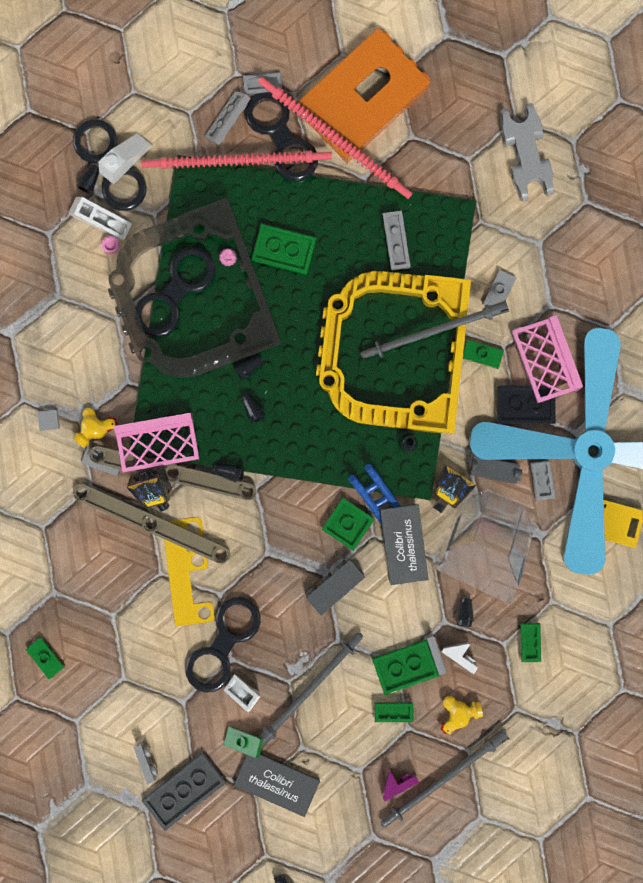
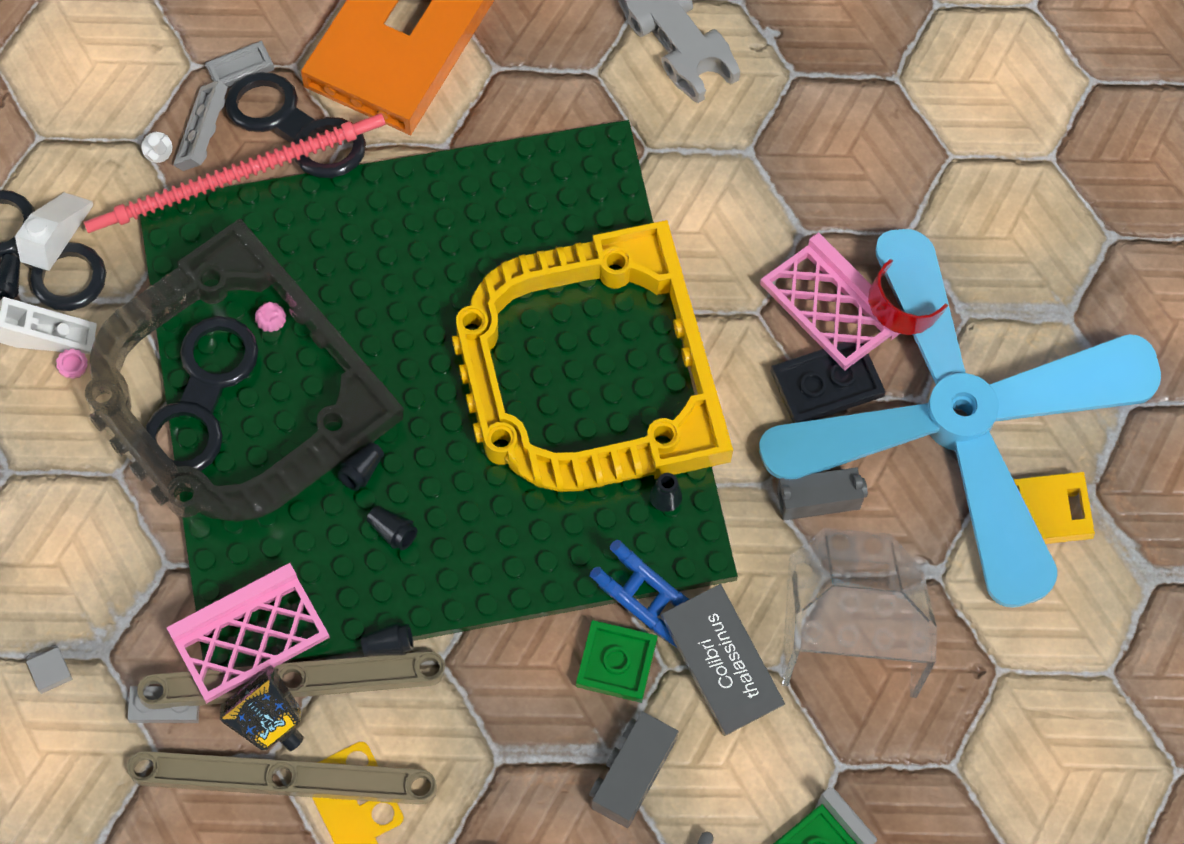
camera: 30 degrees left, 20 degrees down
yellow animal [72,407,118,448] -> none
green tile [251,223,317,275] -> none
coral hose [258,77,413,199] -> none
dark grey bar [360,300,509,358] -> none
light grey plate [383,210,411,271] -> none
torso [432,465,477,514] -> none
white slope [440,642,478,674] -> none
black cone [455,598,474,627] -> none
green plate [463,340,504,369] -> none
light grey plate [483,270,516,306] -> none
green plate [520,623,541,662] -> none
light grey plate [530,460,556,501] -> none
none -> white plate [141,132,172,163]
none -> red piece [868,259,948,335]

